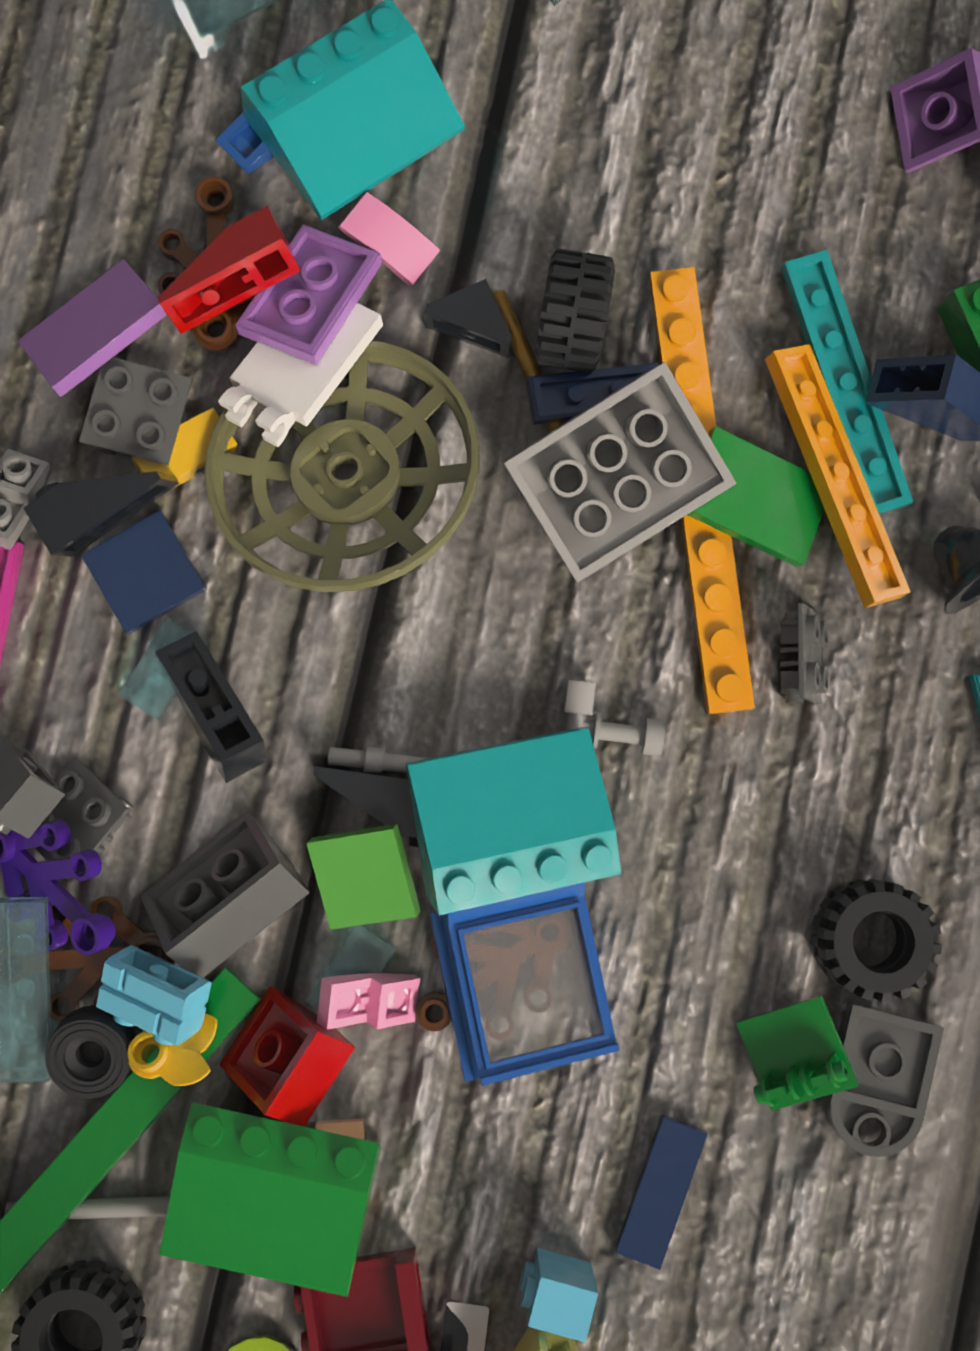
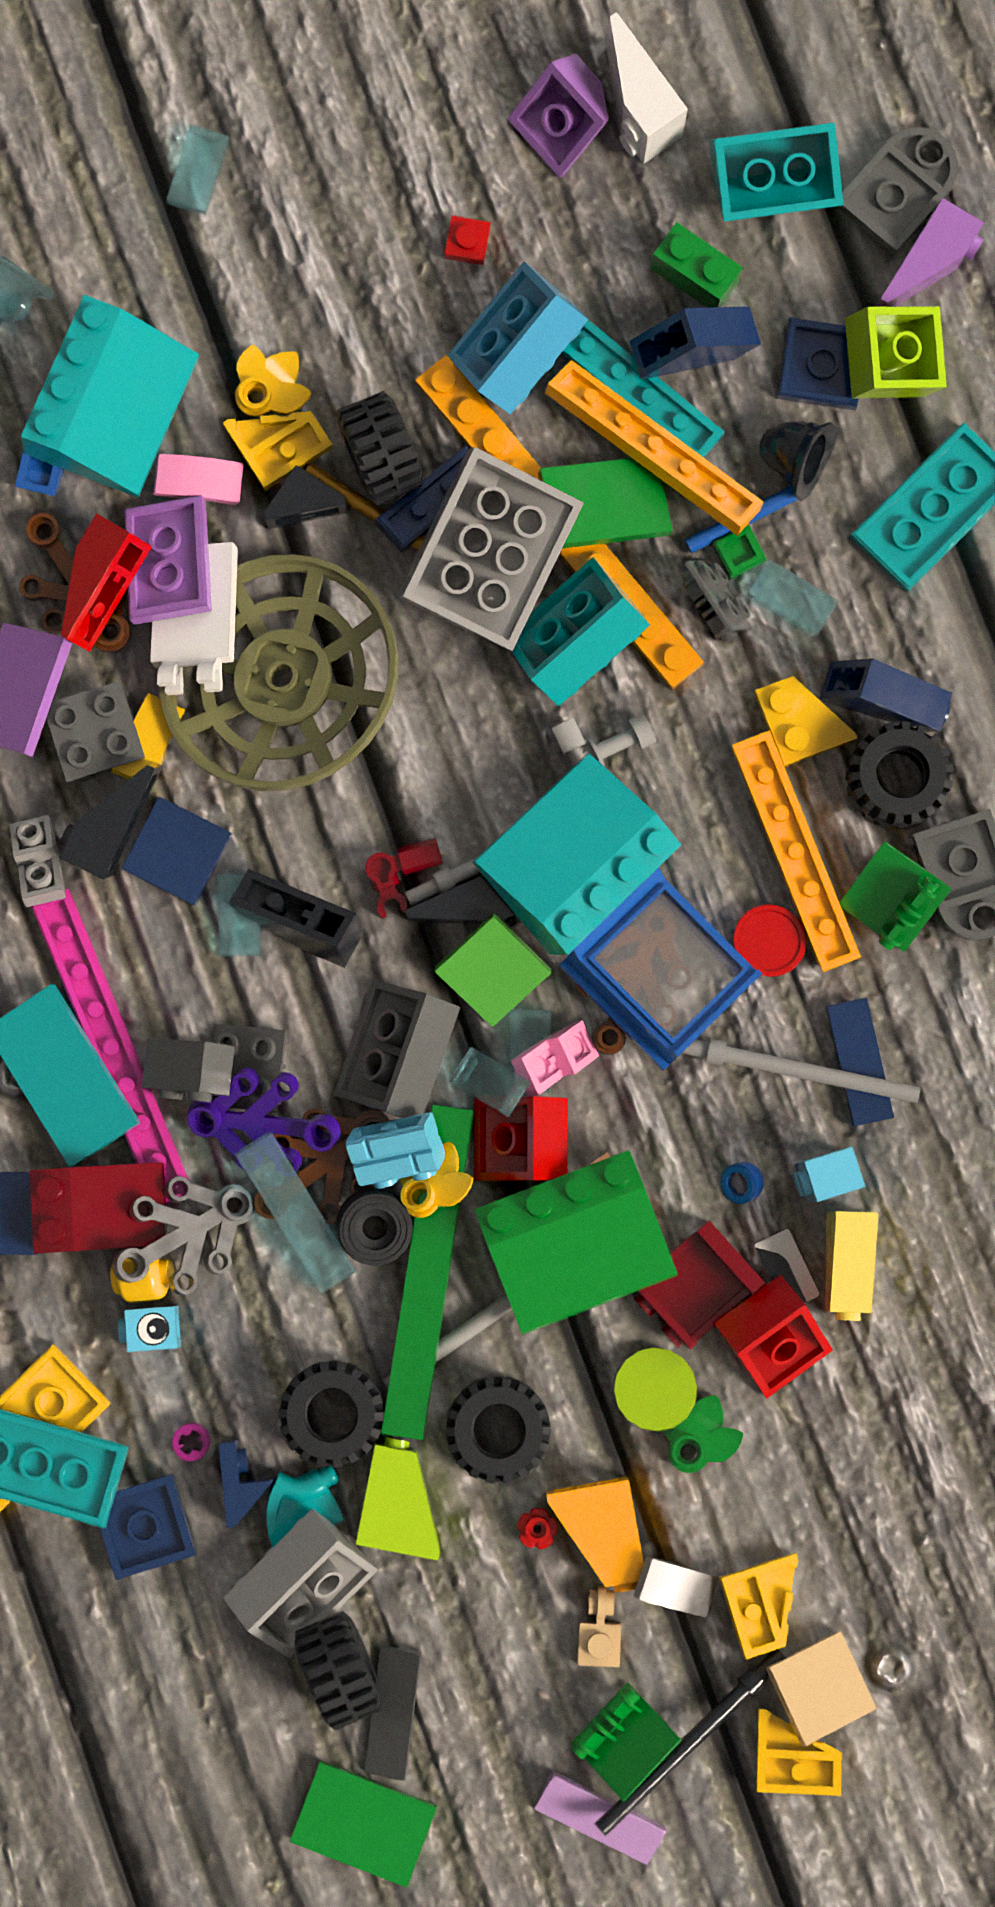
camera: 35 degrees left, 0 degrees up
none -> yellow wing [223,411,333,491]
none -> yellow plate [235,345,311,417]
none -> dark red bar [365,837,443,919]
none -> red plate [445,215,491,266]
none -> dark azure slope [447,261,589,415]
none -> clear light blue tile [449,1047,531,1117]
none -> teal slope [512,557,650,706]
none -> light grey bar [683,1039,921,1103]
none -> blue bar [684,486,798,554]
none -> green tile [712,524,767,580]
none -> blue piece [721,1162,764,1204]
none -> light orange plate [731,730,861,973]
none -> red piece [734,905,806,977]
none -> clear light blue tile [747,559,838,637]
none -> yellow wing [754,676,857,767]
none -> dark blue slope [819,658,952,732]

